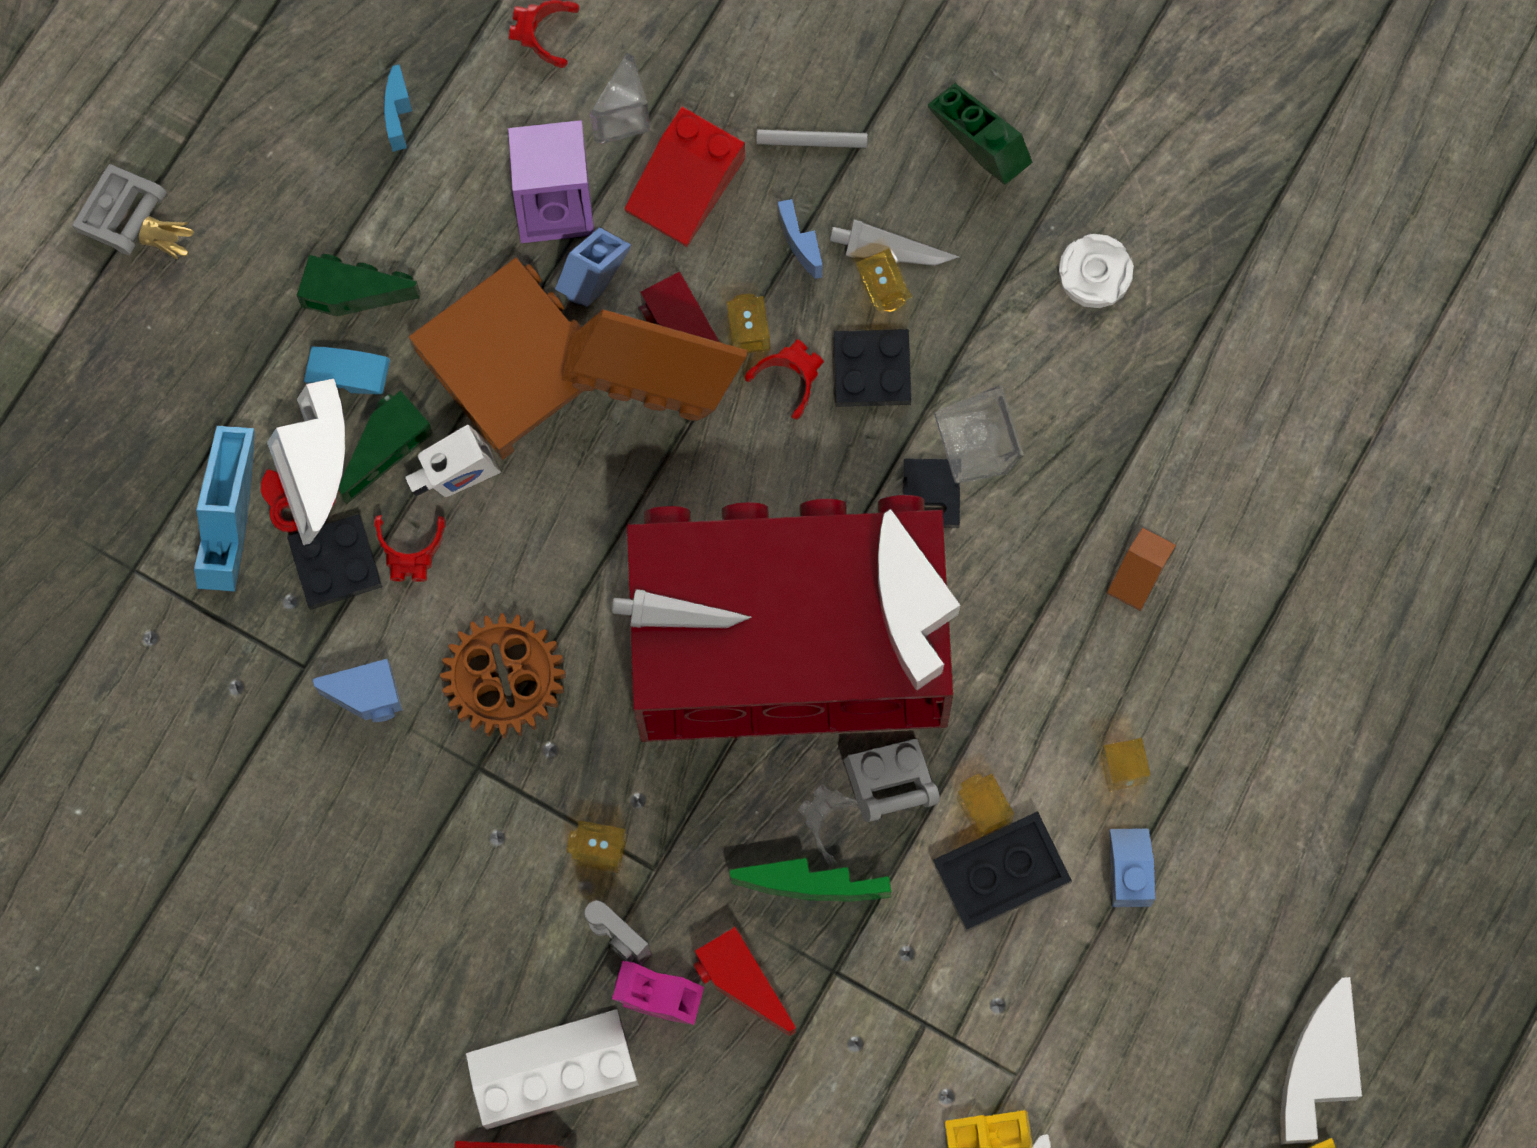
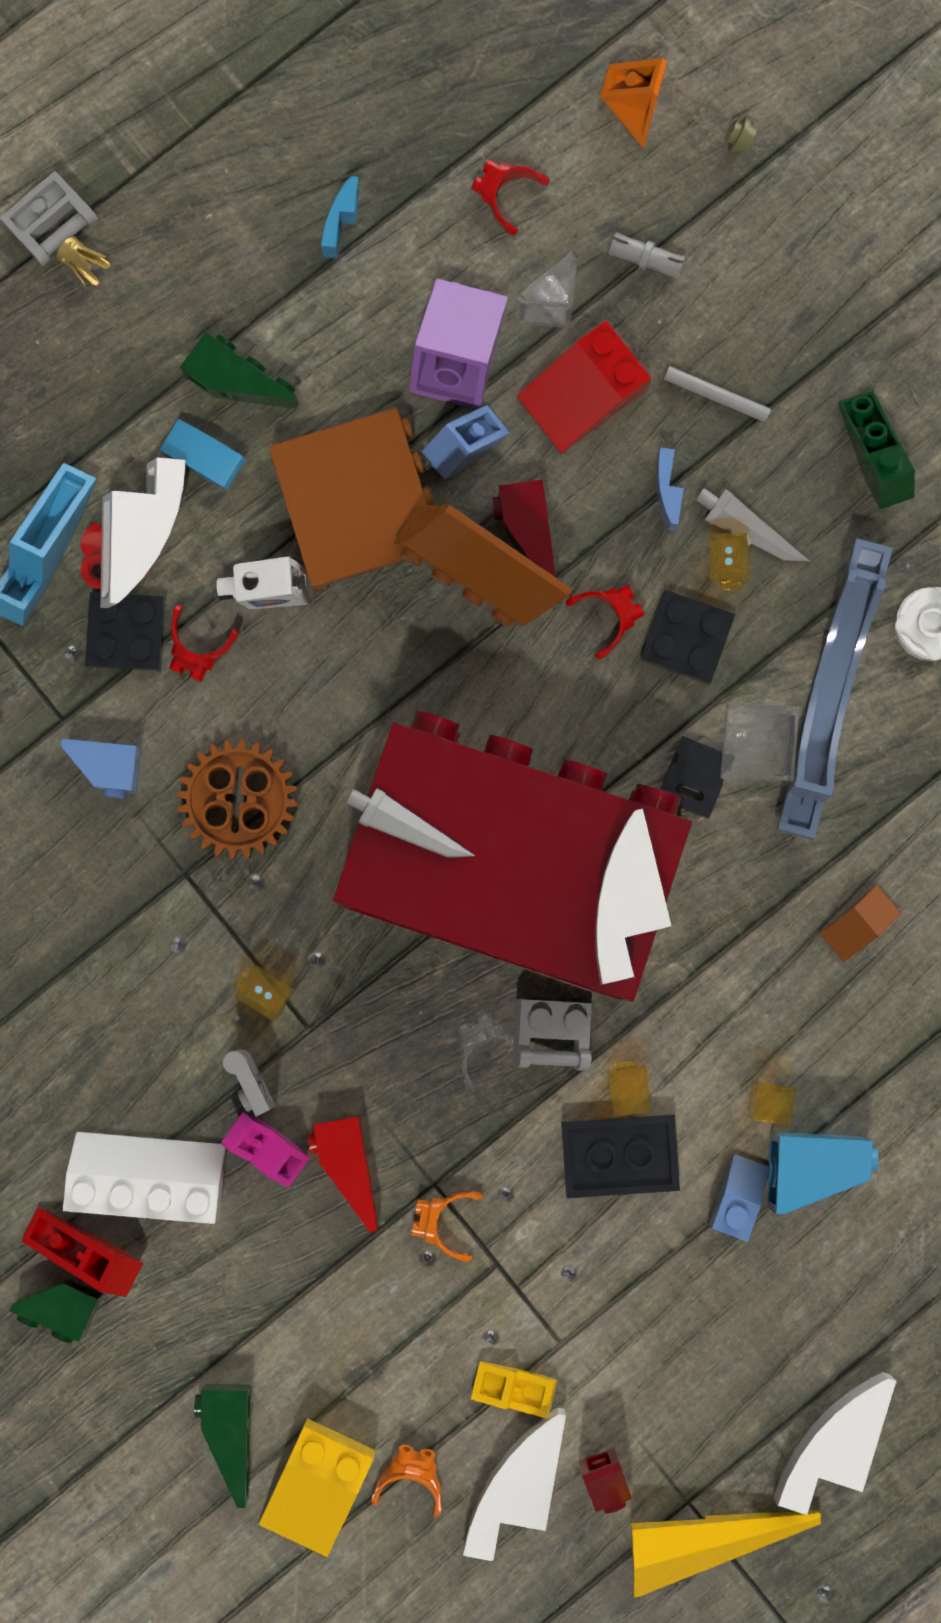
camera: 20 degrees right, 10 degrees up
dark green slope [338,390,433,505] -> none
clear yellow brick [726,294,770,353] -> none
green slope [730,858,892,902] -> none
none -> orange helmet [411,1191,483,1262]
none -> light grey pin [609,232,686,279]
none -> dark azure slope [767,1132,878,1214]
none -> sand blue slope [776,538,893,840]

